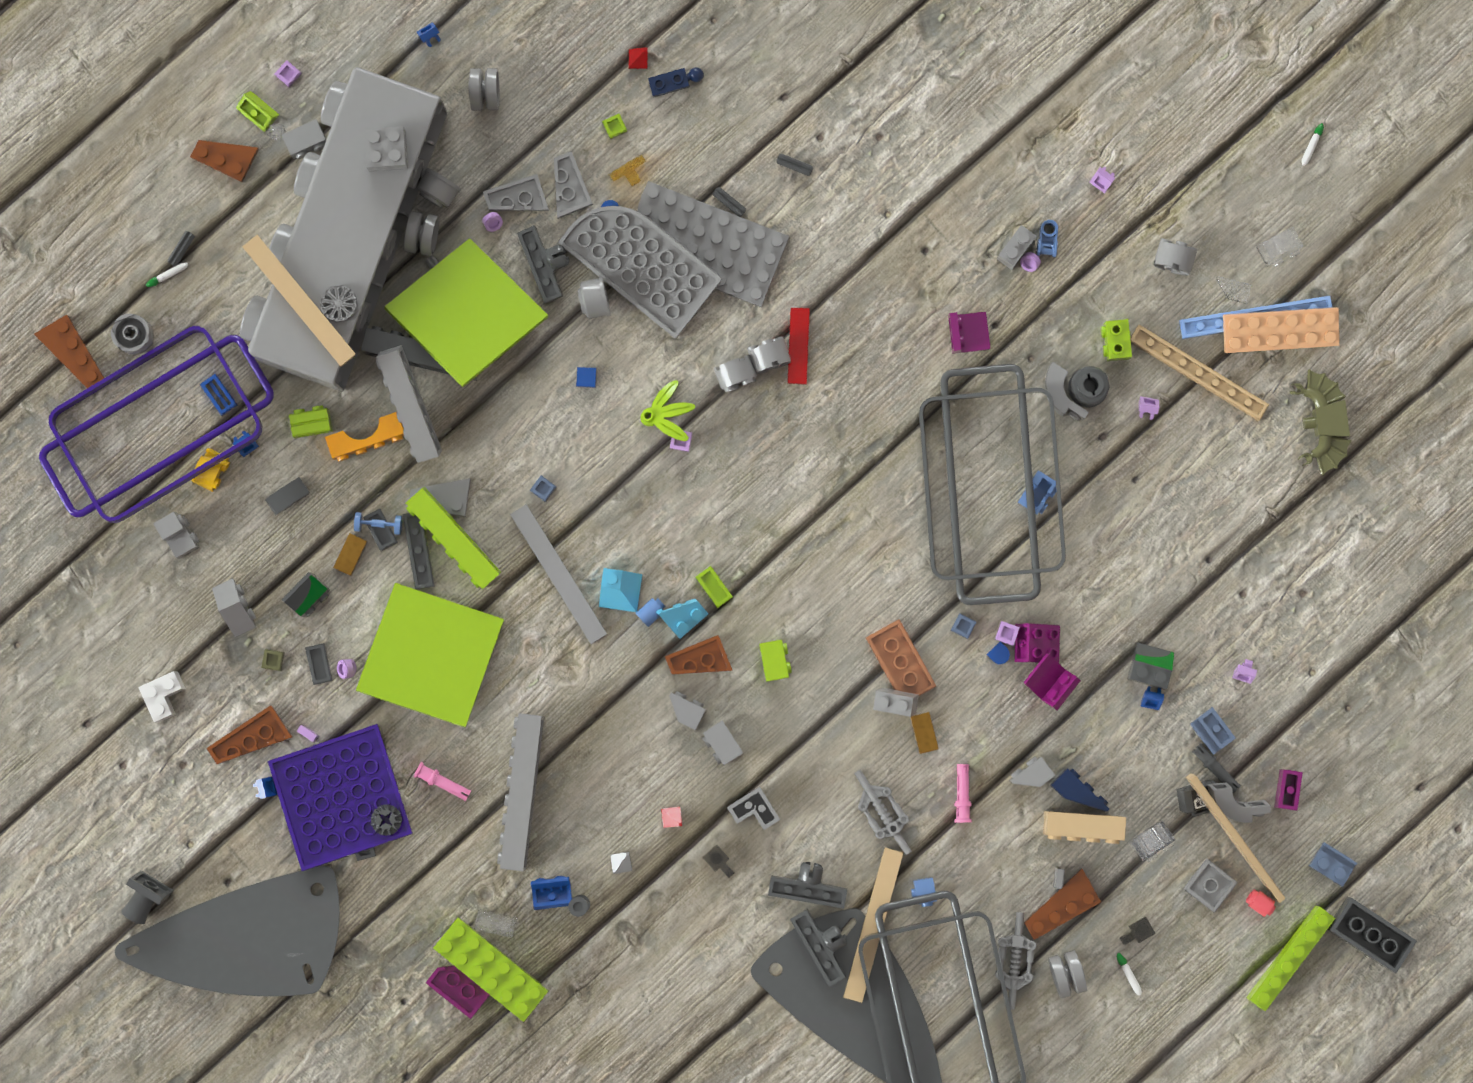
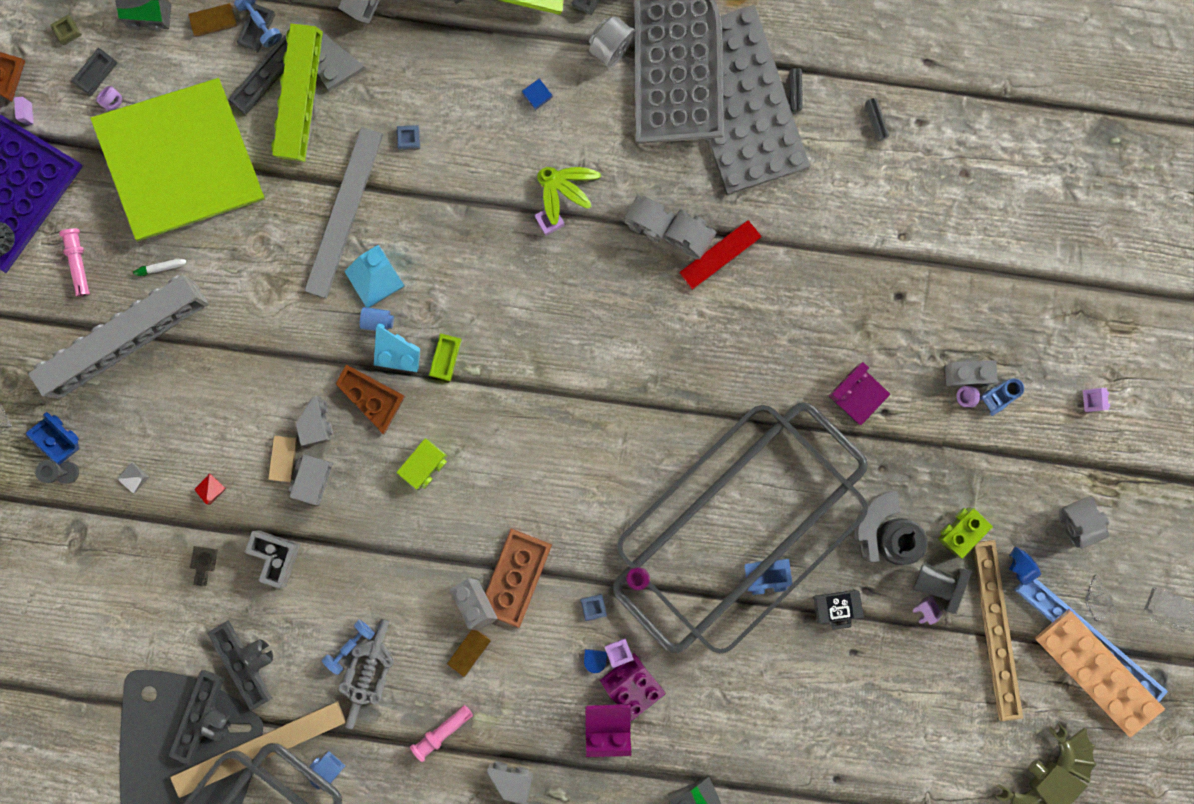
camera: 45 degrees right, 0 degrees up
none -> white piece [133,259,186,276]
none -> tan tile [268,436,298,482]
none -> medium blue wheel [322,619,375,675]
none -> magenta tile [626,567,650,590]
none -> piece [813,589,864,630]
none -> dark grey plant [913,561,972,614]
none -> blue hair [1009,547,1041,585]

